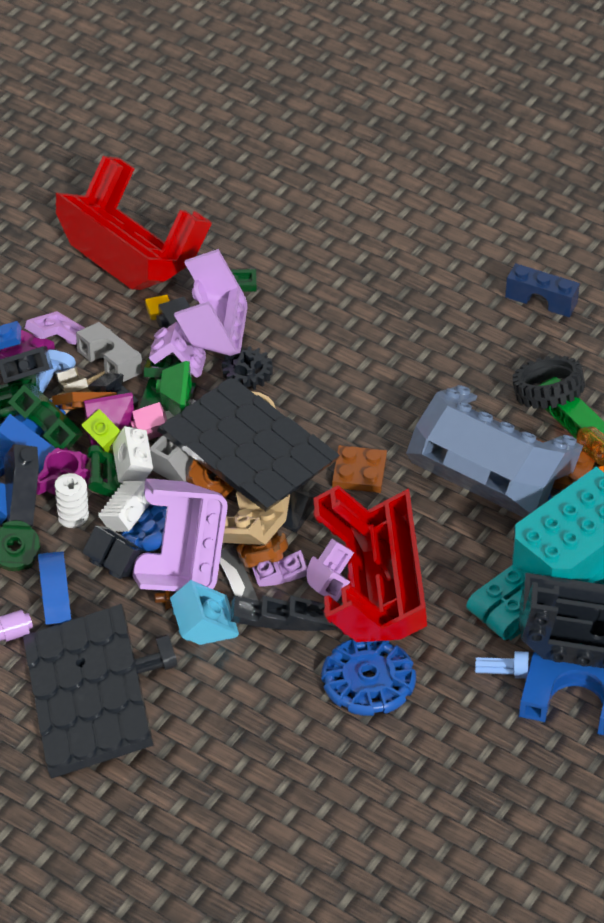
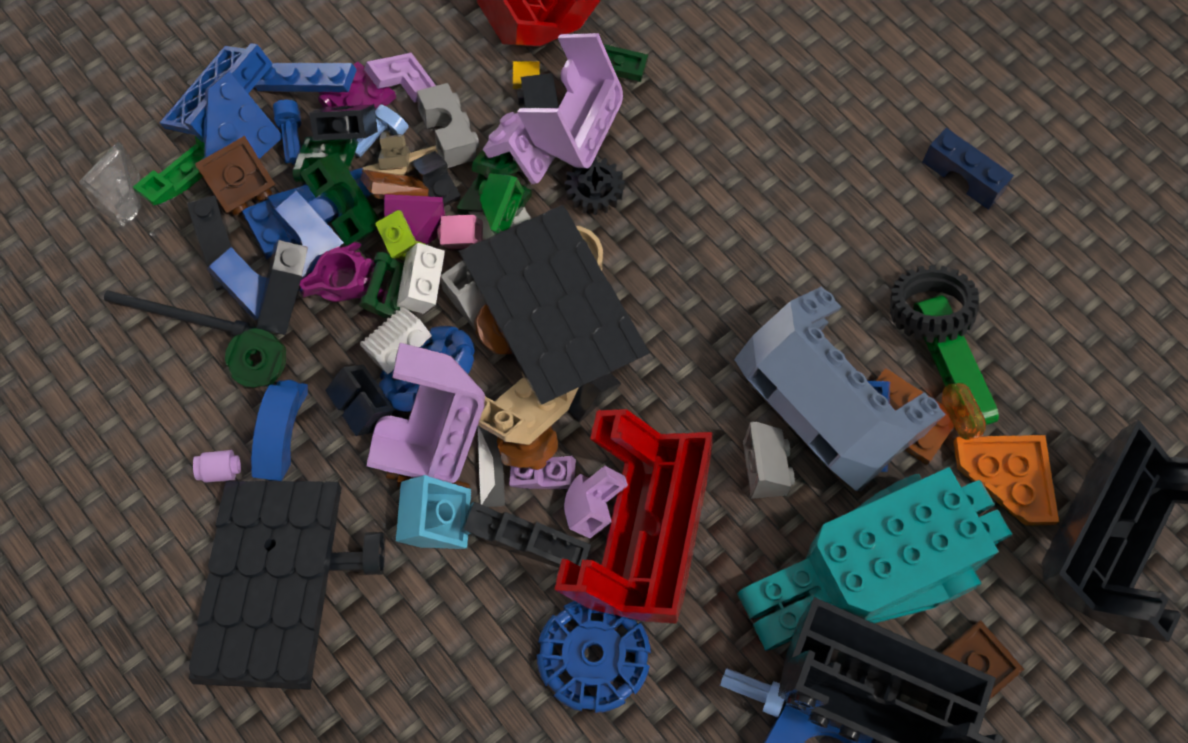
camera: 15 degrees right, 20 degrees up
white piece [55,473,89,528] -> none
dark orange plate [332,445,387,493] -> none
none -> light grey slope [743,422,795,499]

